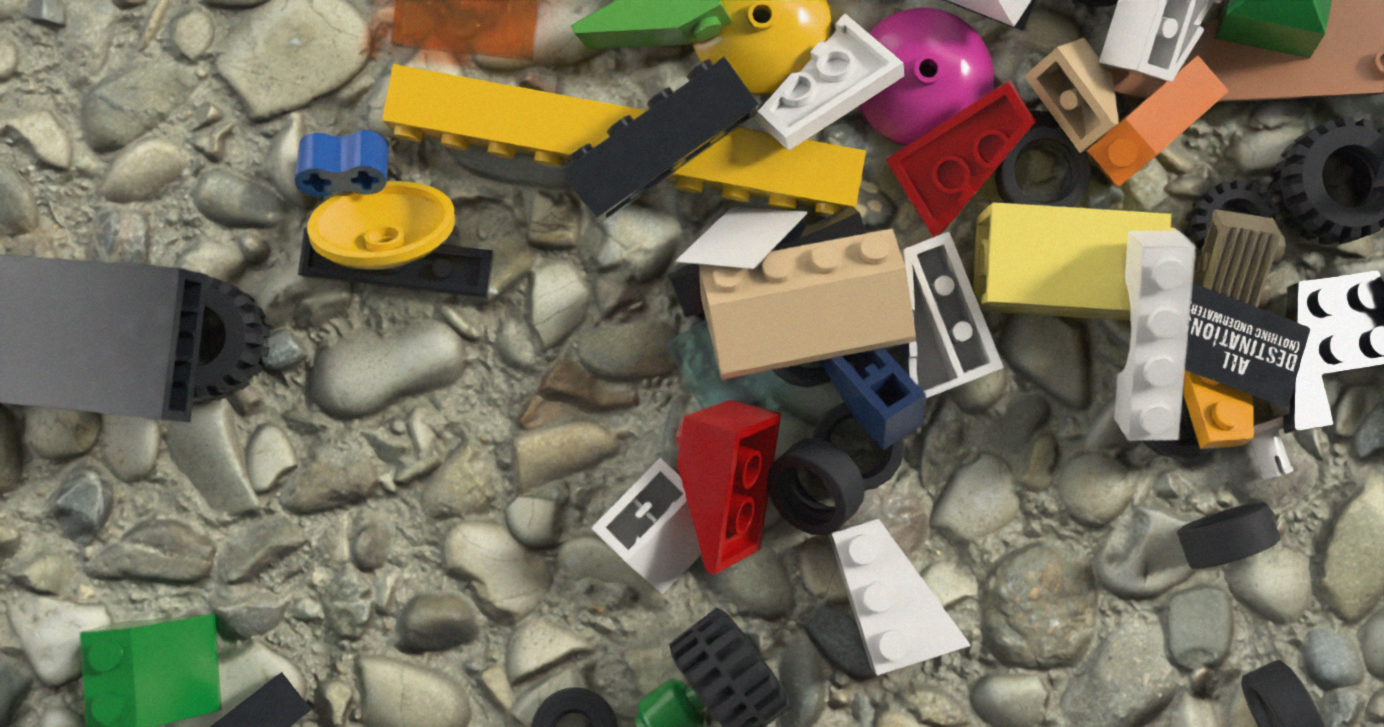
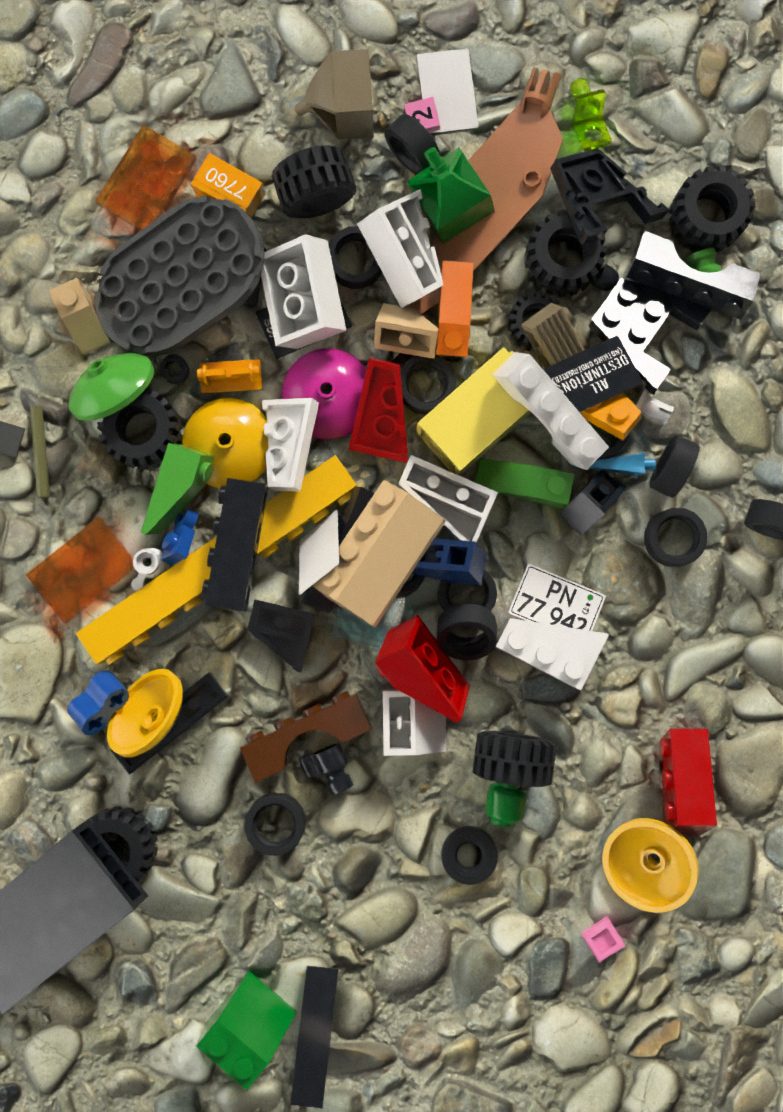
camera: 45 degrees left, 0 degrees up
none -> white piece [131,548,170,591]
none -> blue plate [161,509,198,566]
none -> reddish brown arch [240,691,372,783]
none -> black tyre [244,792,306,856]
none -> black wing [247,599,316,672]
none -> black piece [298,743,354,795]
none -> bright green slope [475,458,575,509]
none -> white sticker [508,563,606,631]
none -> black slope [559,470,626,535]
none -> dark azure piece [571,453,656,477]
none -> black hinge [592,263,619,291]
none -> black tyre [644,507,707,567]

